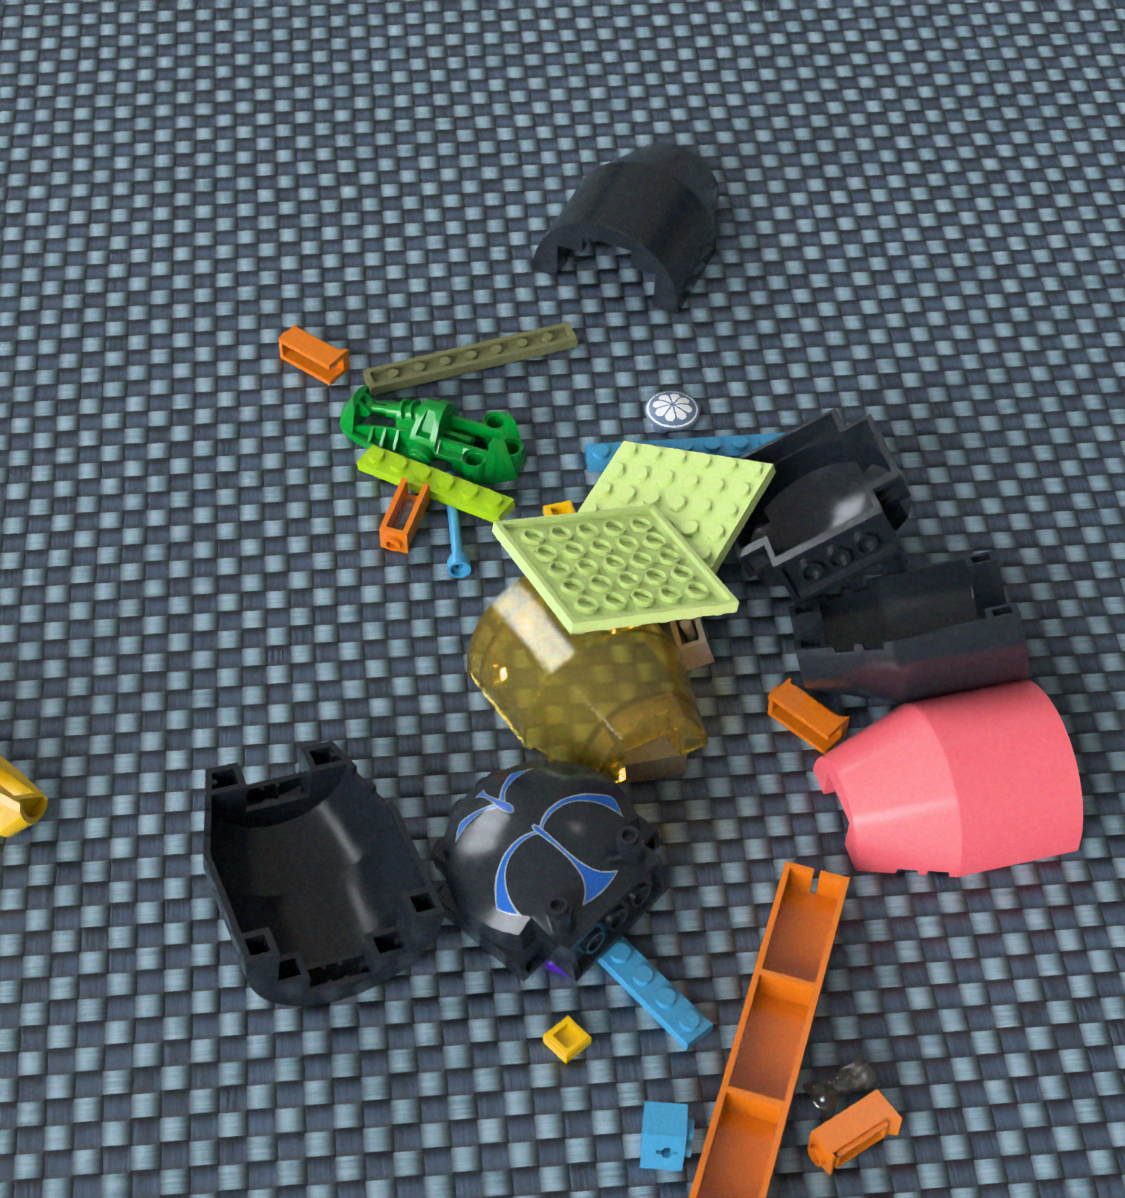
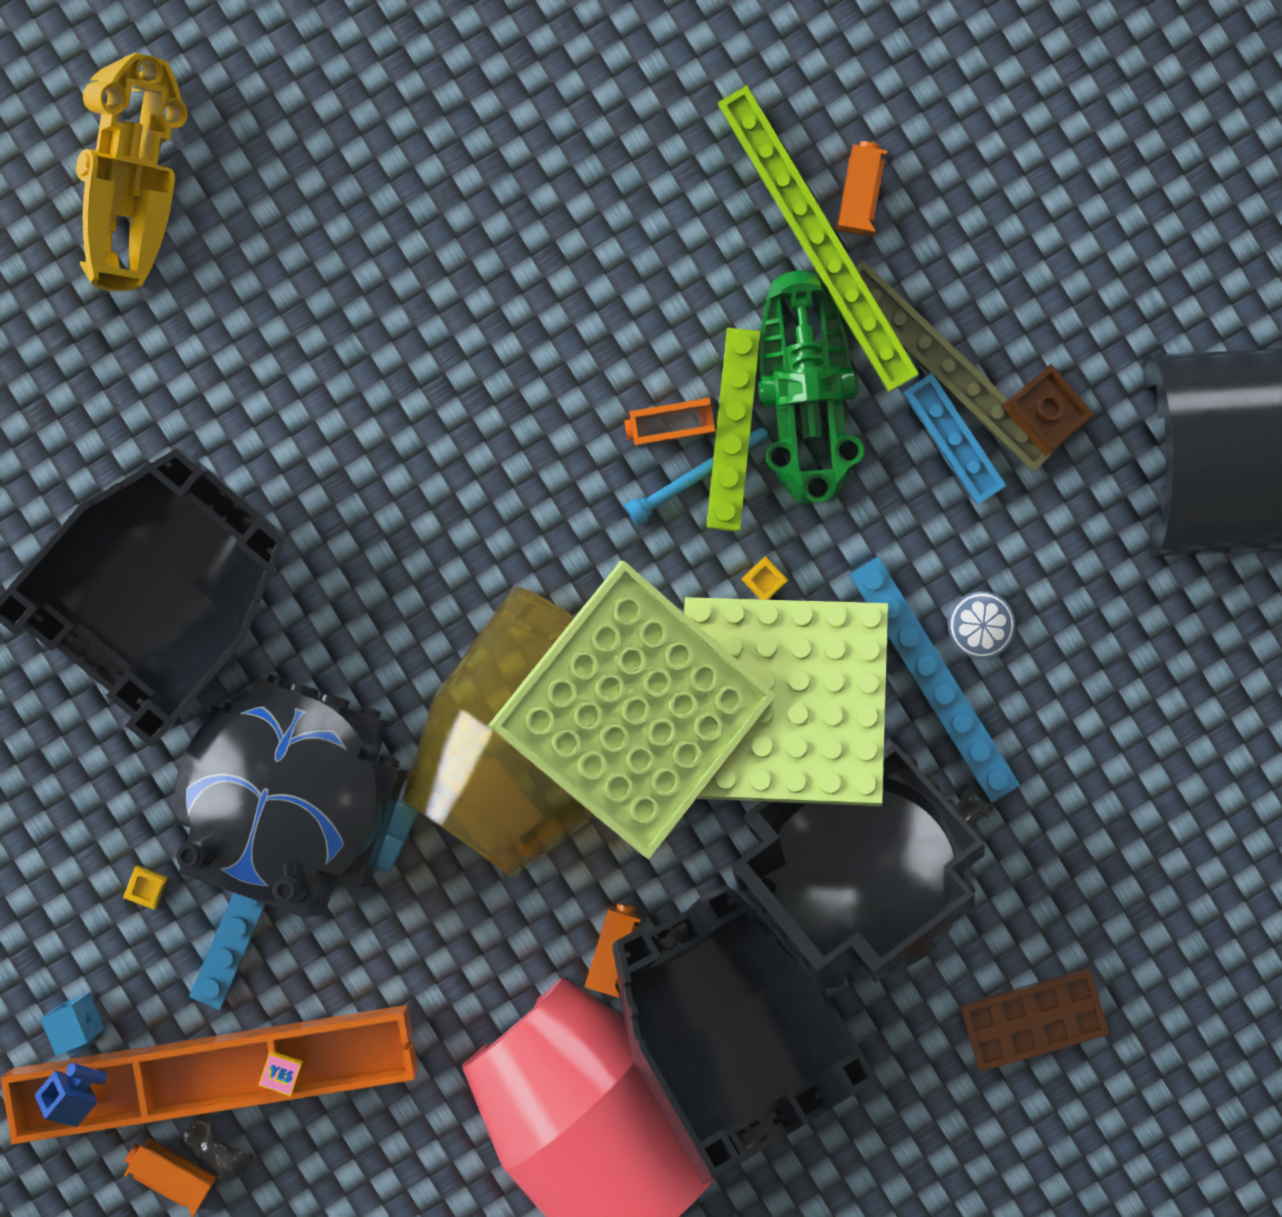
camera: 70 degrees right, 40 degrees up
none -> blue brick [35,1063,107,1127]
none -> tile [258,1051,303,1096]
none -> lime plate [718,85,919,393]
none -> dark azure plate [903,373,1006,505]
none -> reddish brown plate [960,968,1110,1072]
none -> reddish brown tile [1002,364,1095,457]

